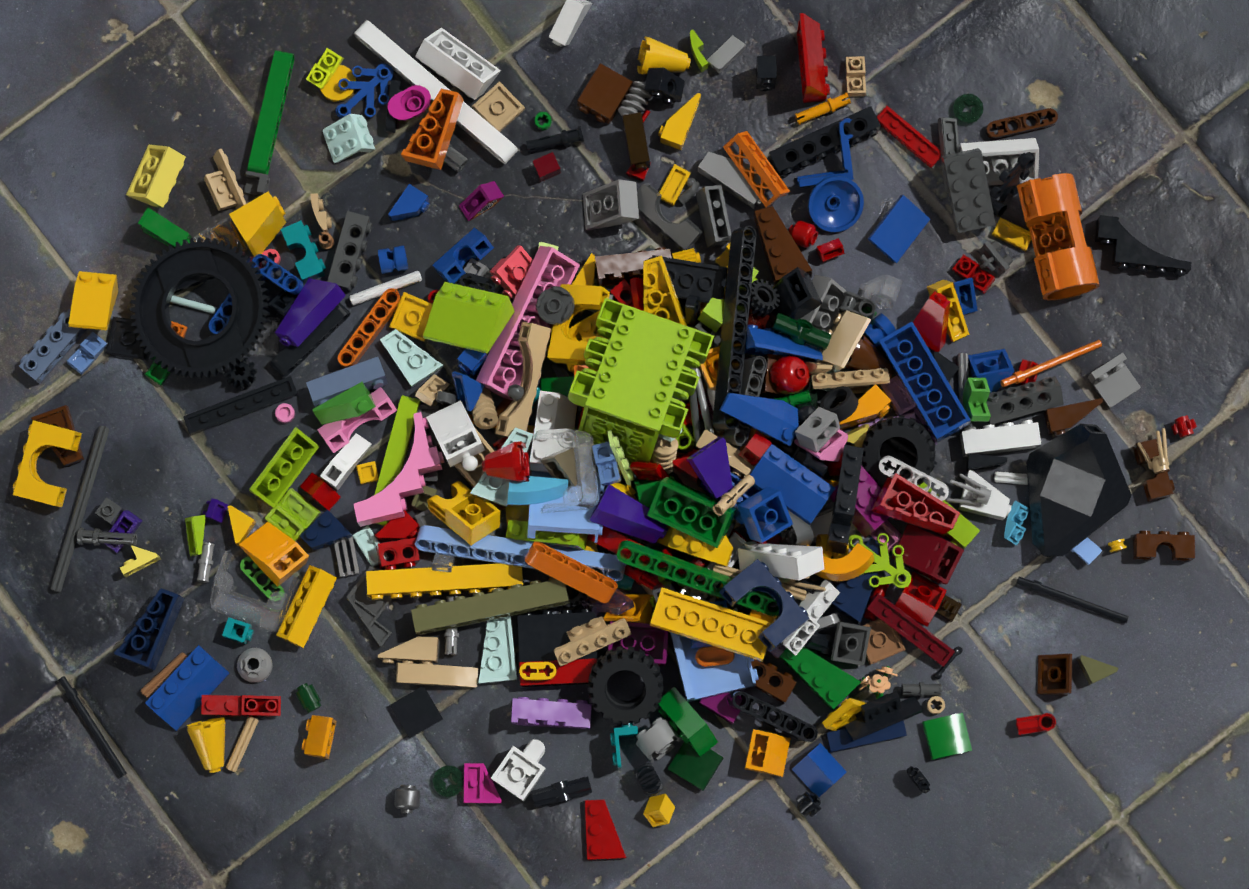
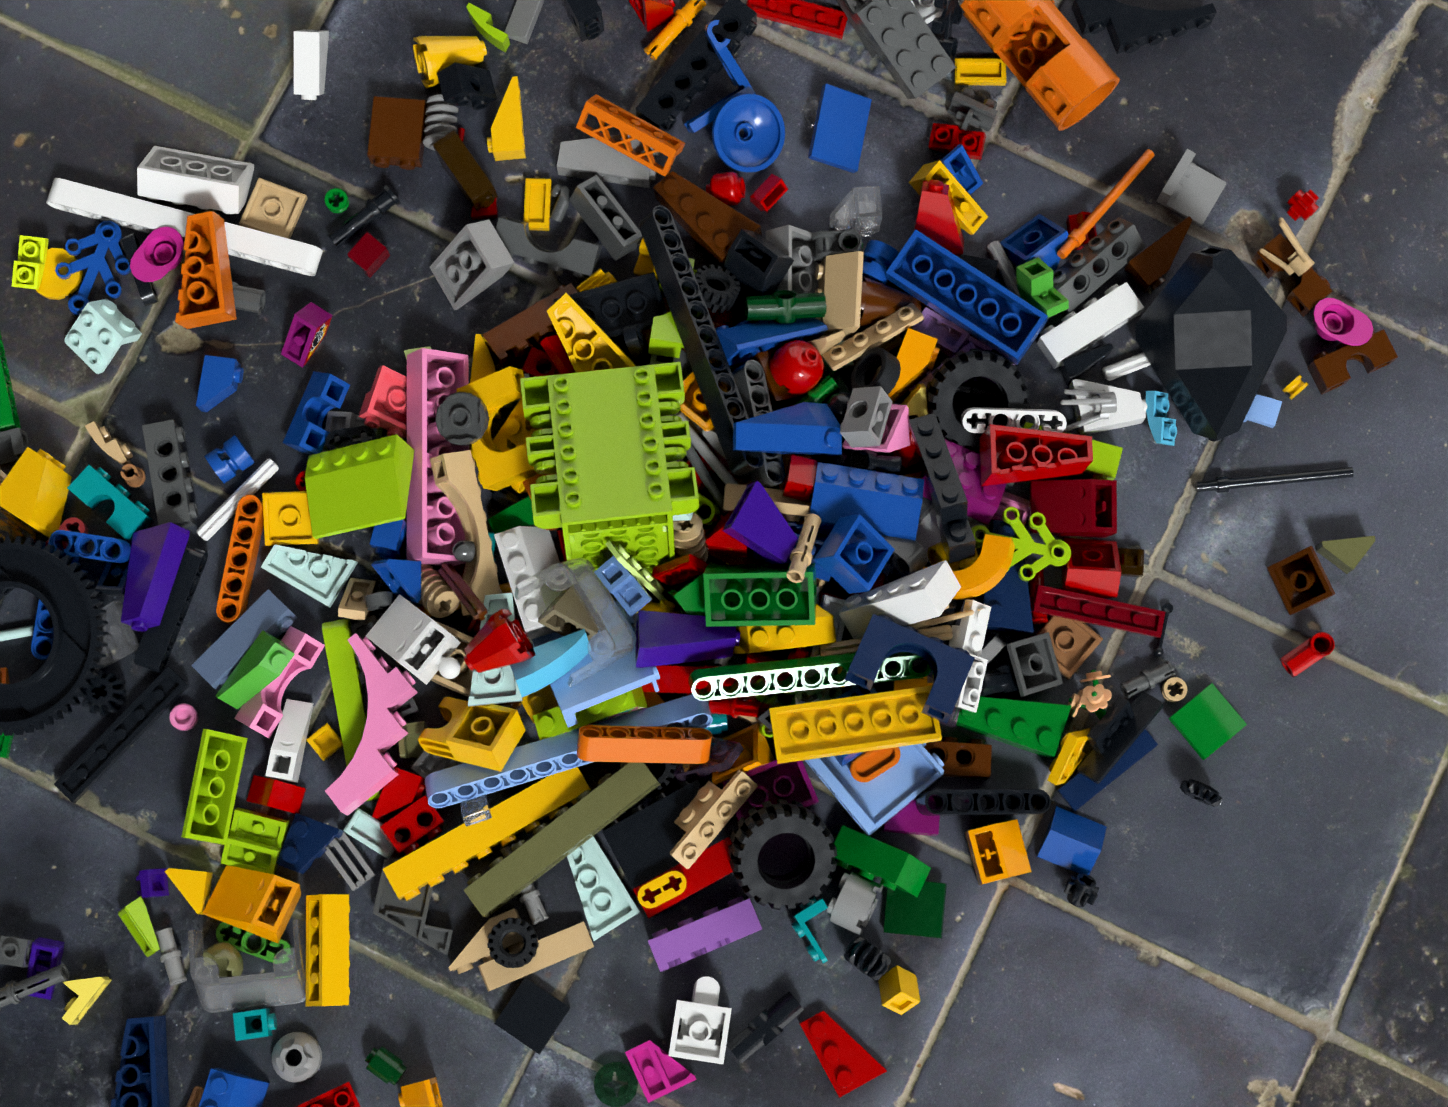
camera: 25 degrees left, 0 degrees up
none -> olive hair [202,942,244,982]
none -> reddish brown axle [438,563,488,621]
none -> black tyre [487,918,539,968]
none -> dark pink piece [1313,298,1373,346]

